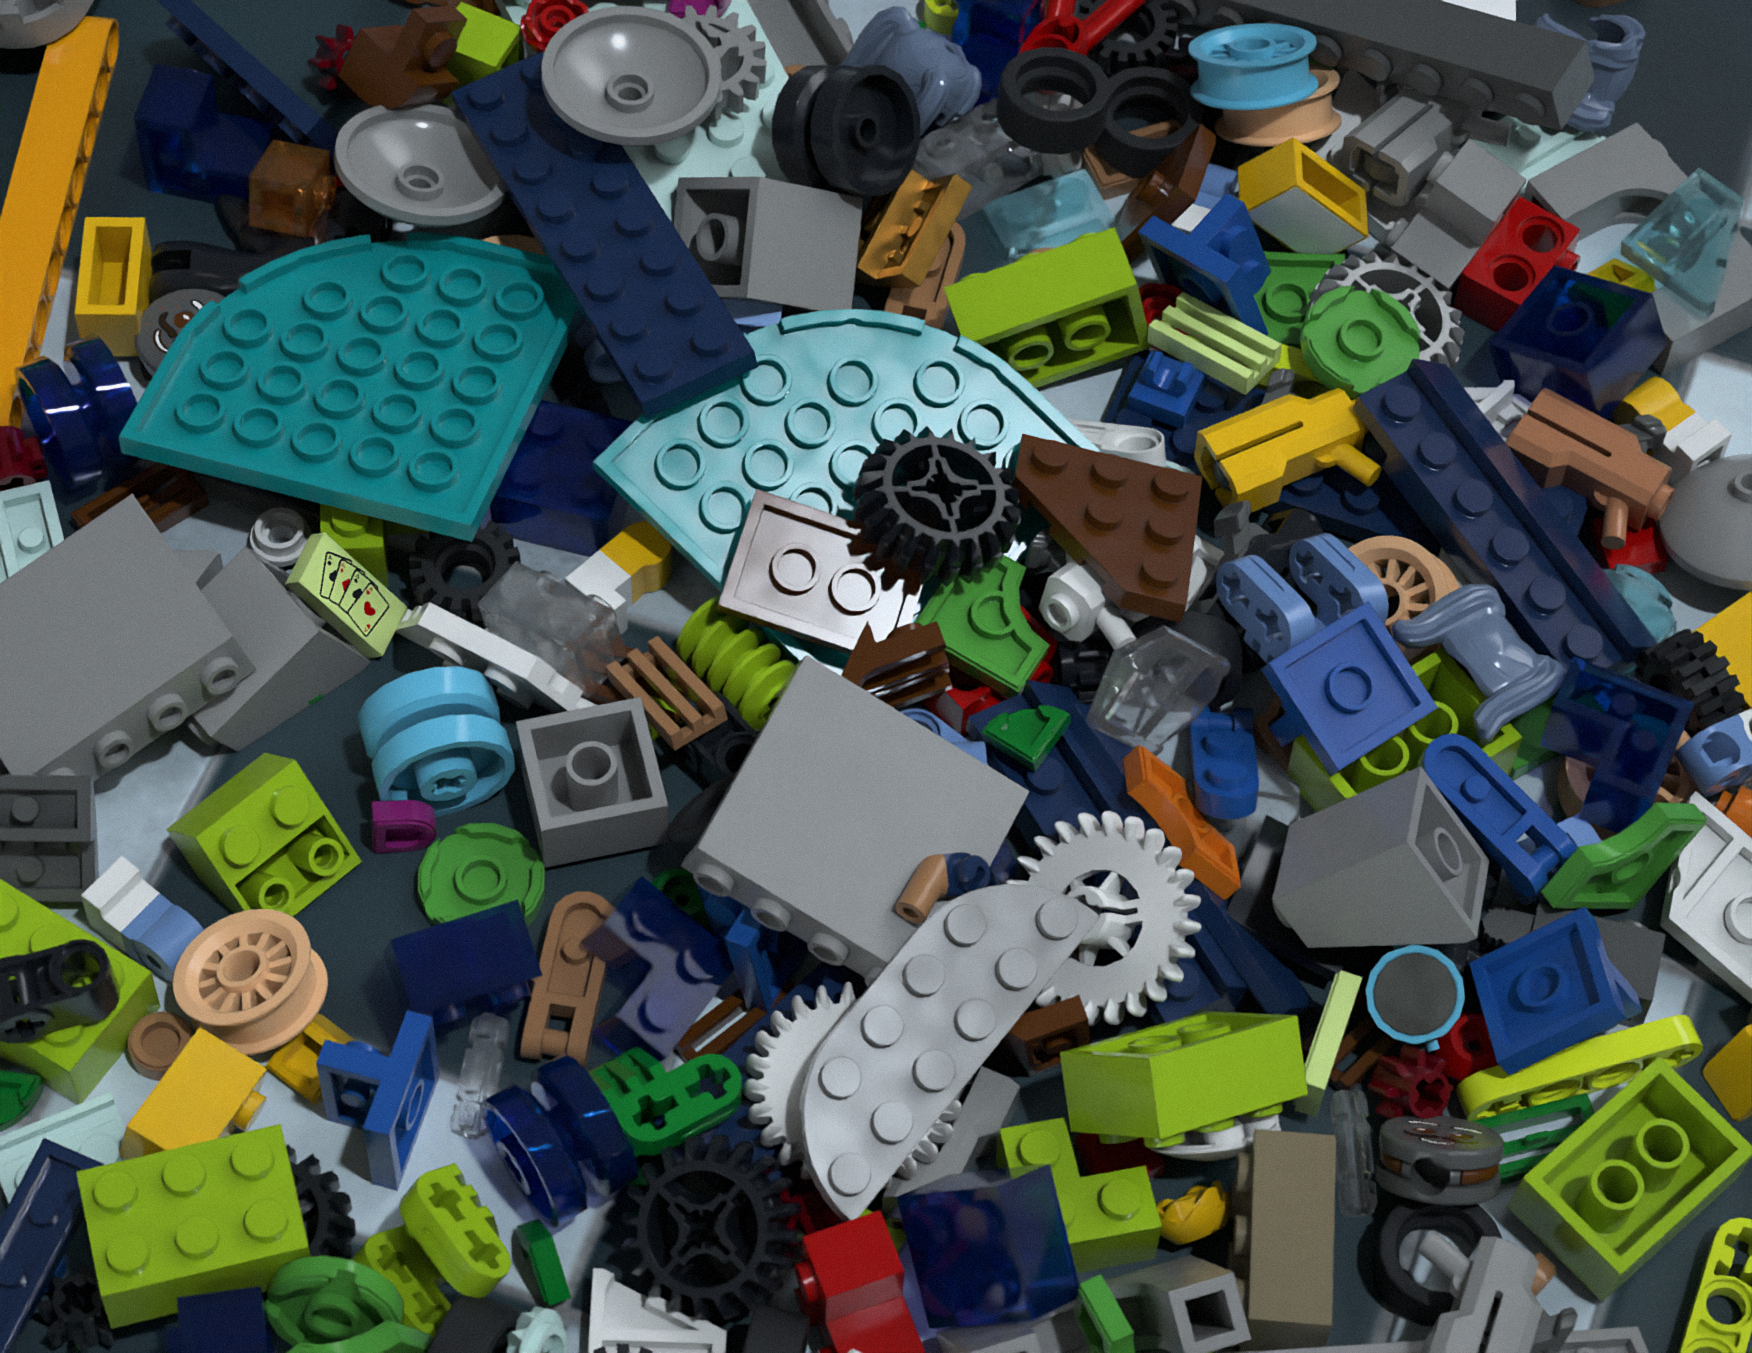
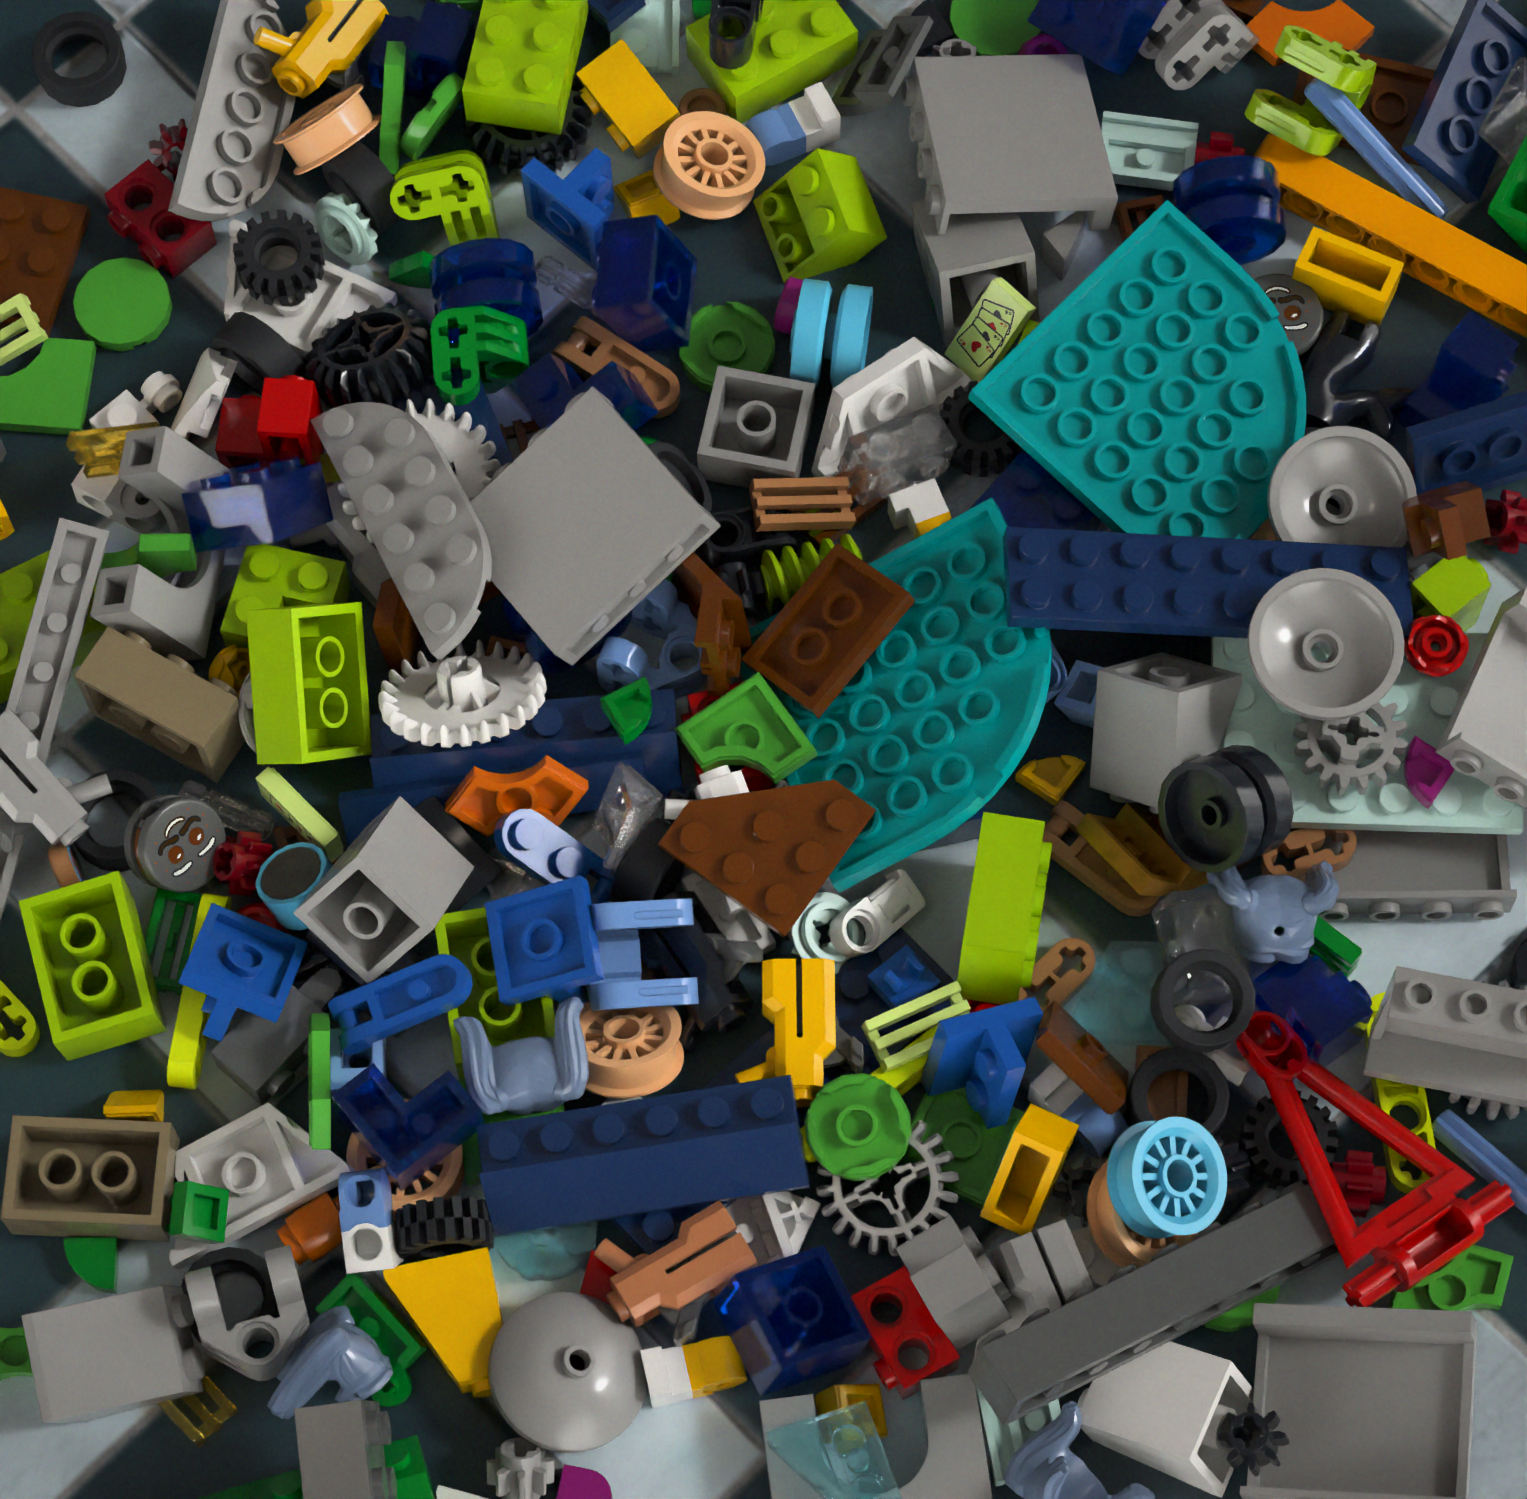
camera: 120 degrees right, 10 degrees up
clear orange brick [249,139,337,237] -> none
black gear [852,426,1021,588] -> none
arm [895,852,990,924] -> none

